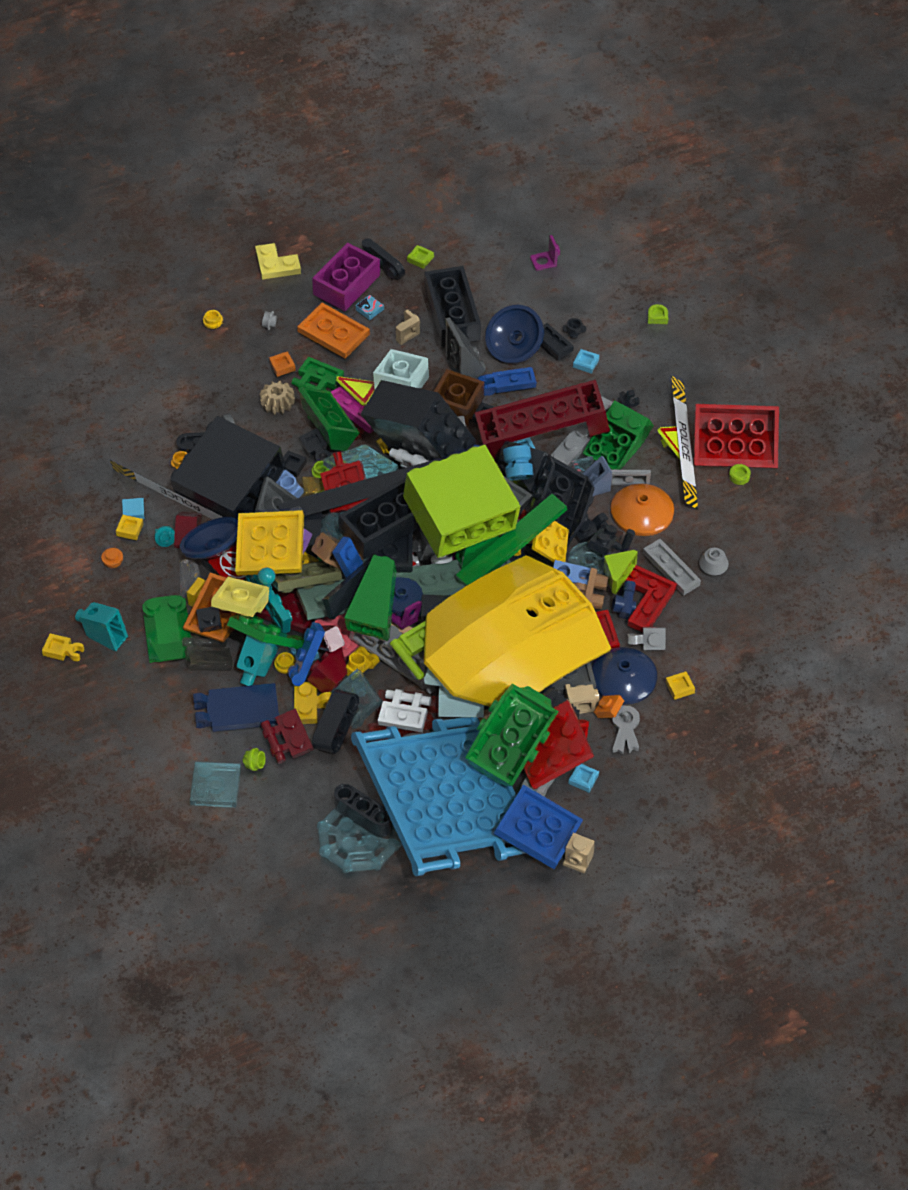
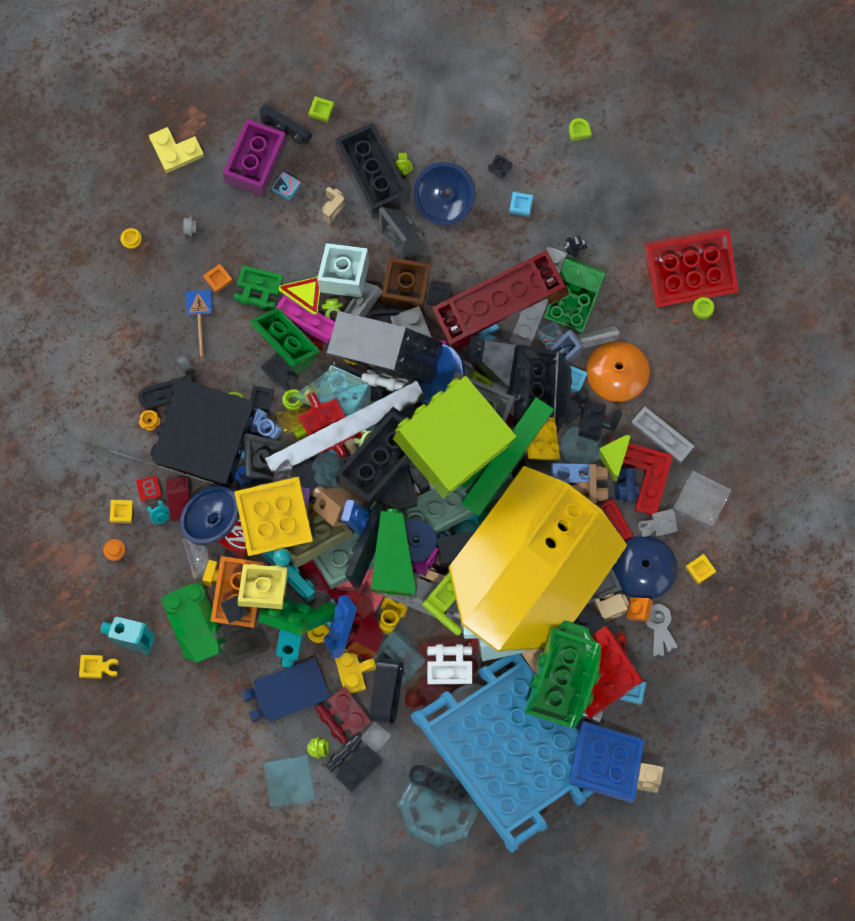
camera: 15 degrees left, 20 degrees up
medium azure tile [122,498,145,519] -> none
tan gear [260,380,295,415] -> none
orange plate [297,303,370,359] -> none
blue hinge [477,367,536,396] -> none
dark azure wheel [503,445,534,481] -> none
magenta bracket [530,235,560,271] -> none
black plate [541,323,574,360] -> none
neon yellow piece [658,426,680,459] -> none
sticker [671,376,698,510] -> none
light grey cone [699,548,729,575] -> none
none -> red tile [136,475,162,503]
none -> piece [185,290,212,357]
none -> black plate [325,735,383,793]
none -> clear plate [360,722,391,754]
none -> lime plate [394,153,413,175]
none -> medium azure tile [569,365,588,393]
none -> clear plate [673,471,731,529]

